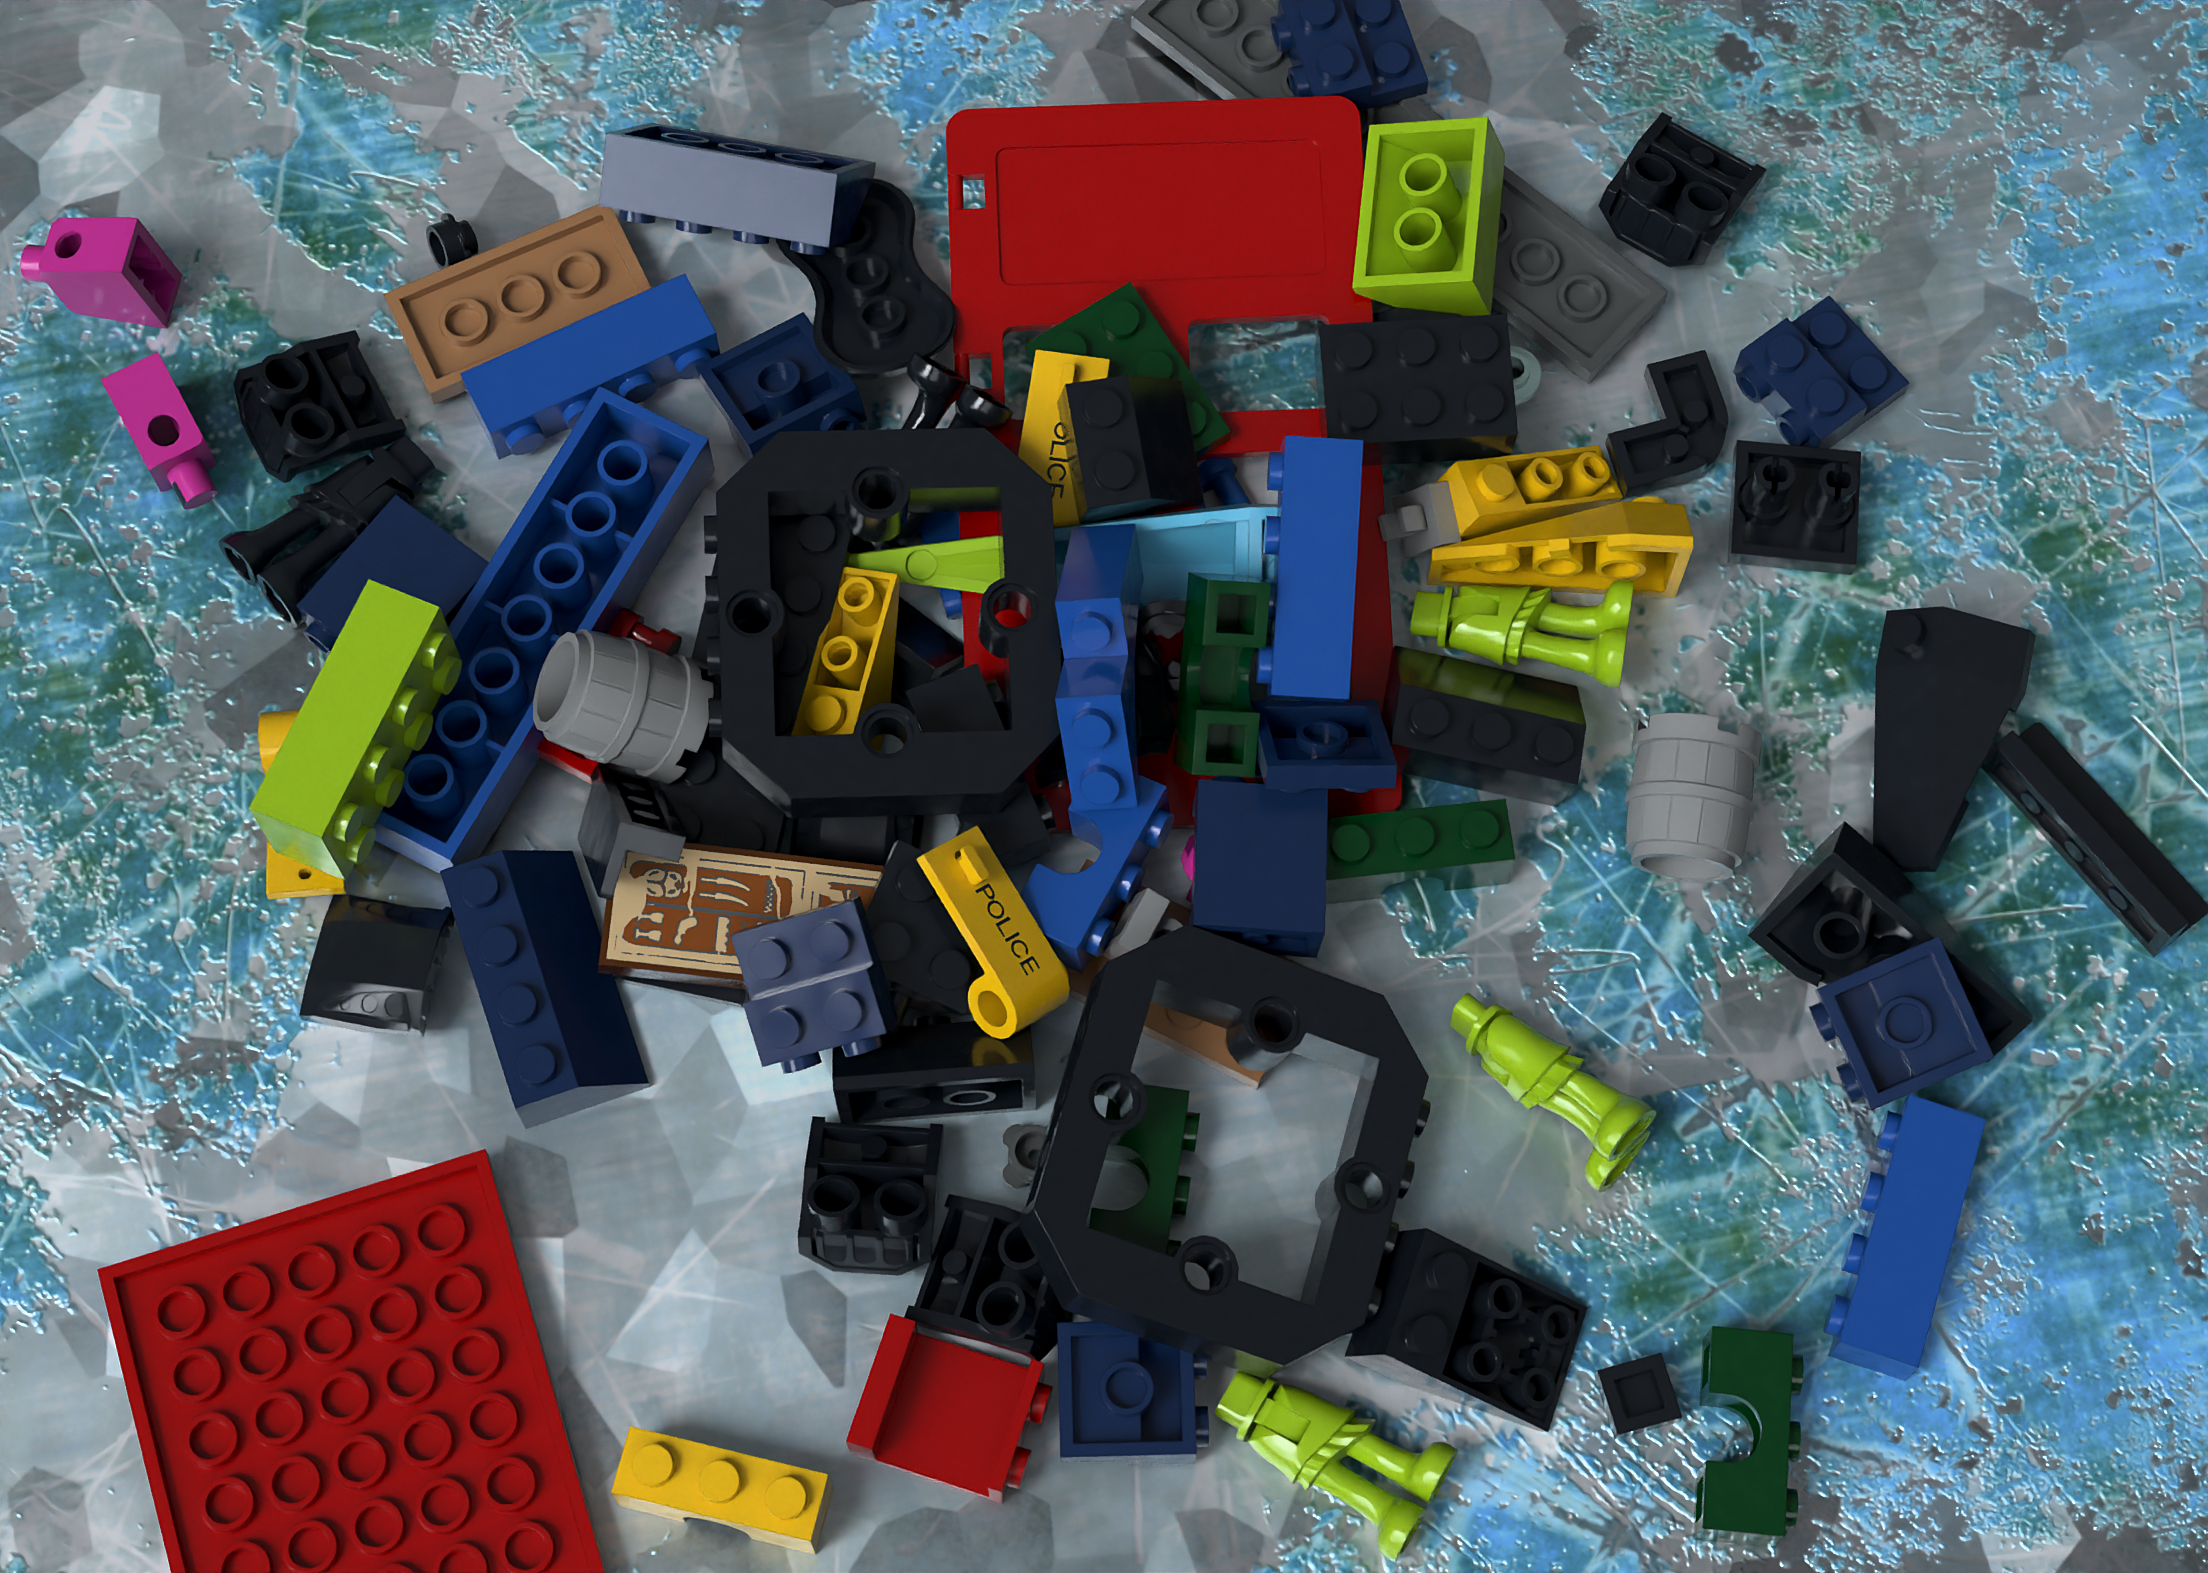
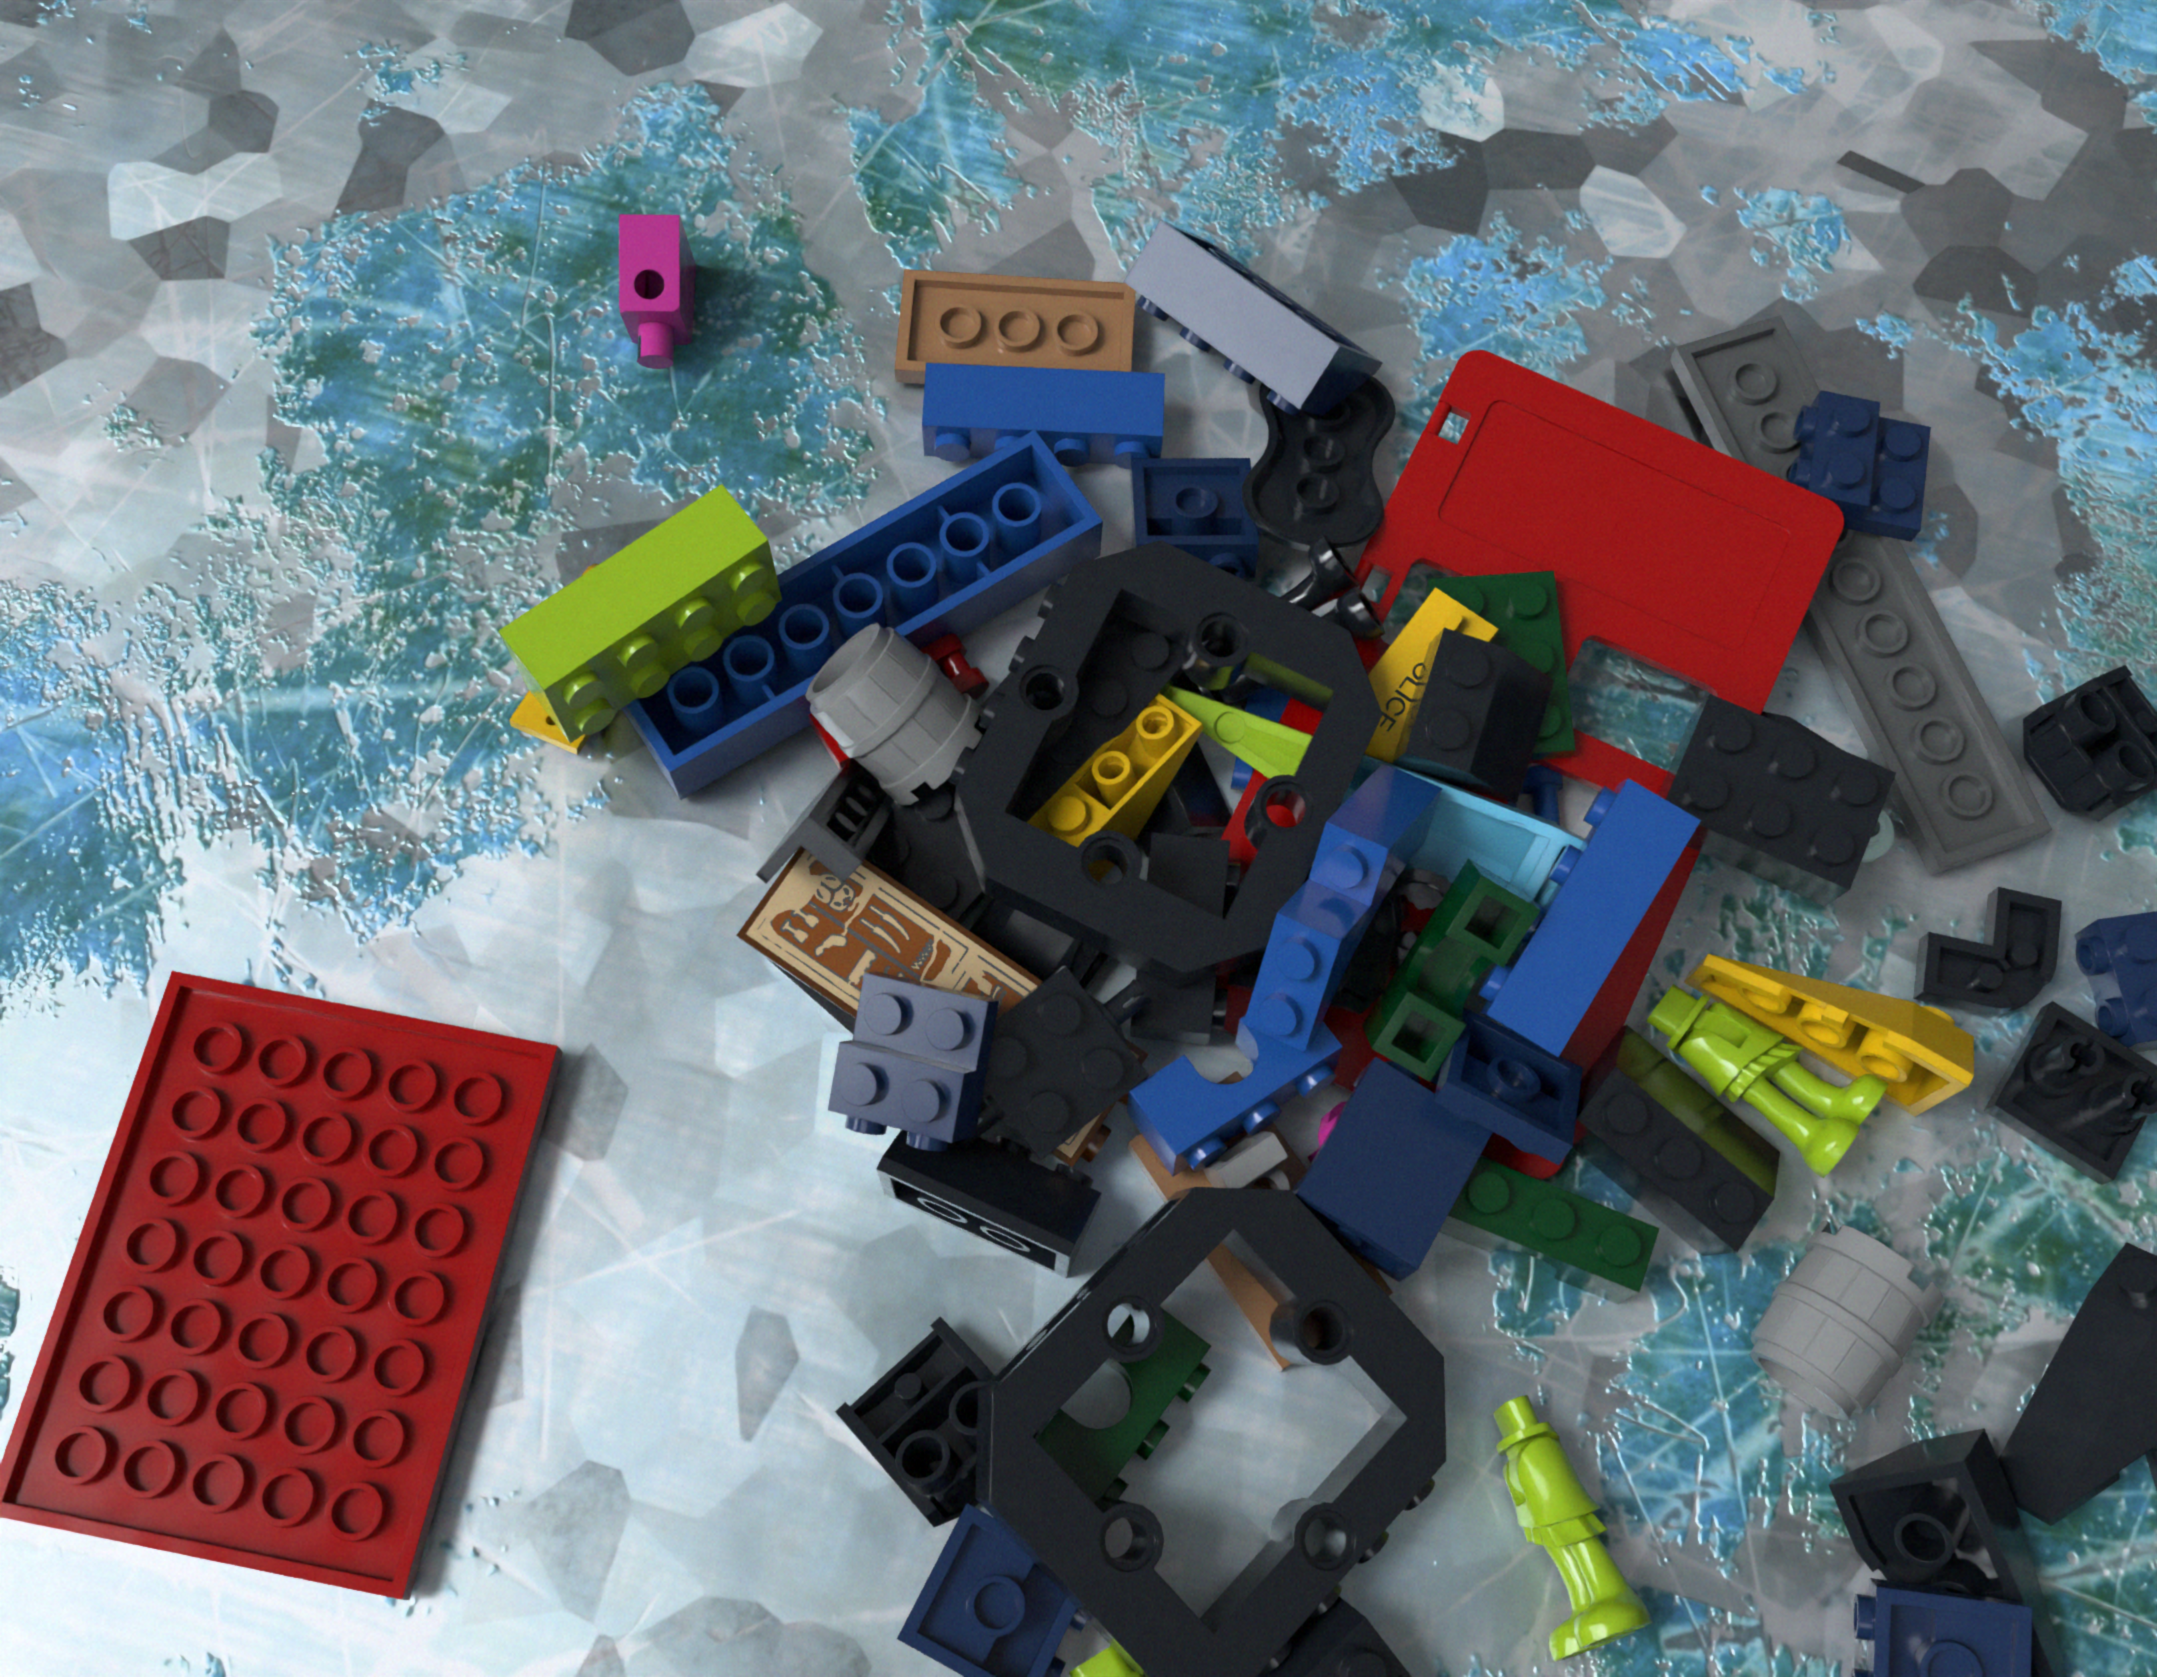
camera: 25 degrees right, 0 degrees up
dark pink torso [20,217,182,329] -> none
black piece [219,435,436,628] -> none
black slope [234,330,407,483] -> none
dark blue panel [297,495,489,655] -> none
black slope [299,894,455,1037] -> none
black plate [426,213,478,270] -> none
dark blue slope [440,850,650,1129] -> none
yellow arch [611,1426,833,1554] -> none
black slope [798,1116,944,1276] -> none
red panel [846,1313,1053,1504] -> none
yellow door [916,825,1070,1039] -> none
dark grey plate [1003,1124,1048,1189] -> none
lime slope [1352,117,1505,316] -> none
light grey tile [1378,481,1462,559] -> none
yellow slope [1435,445,1623,541] -> none

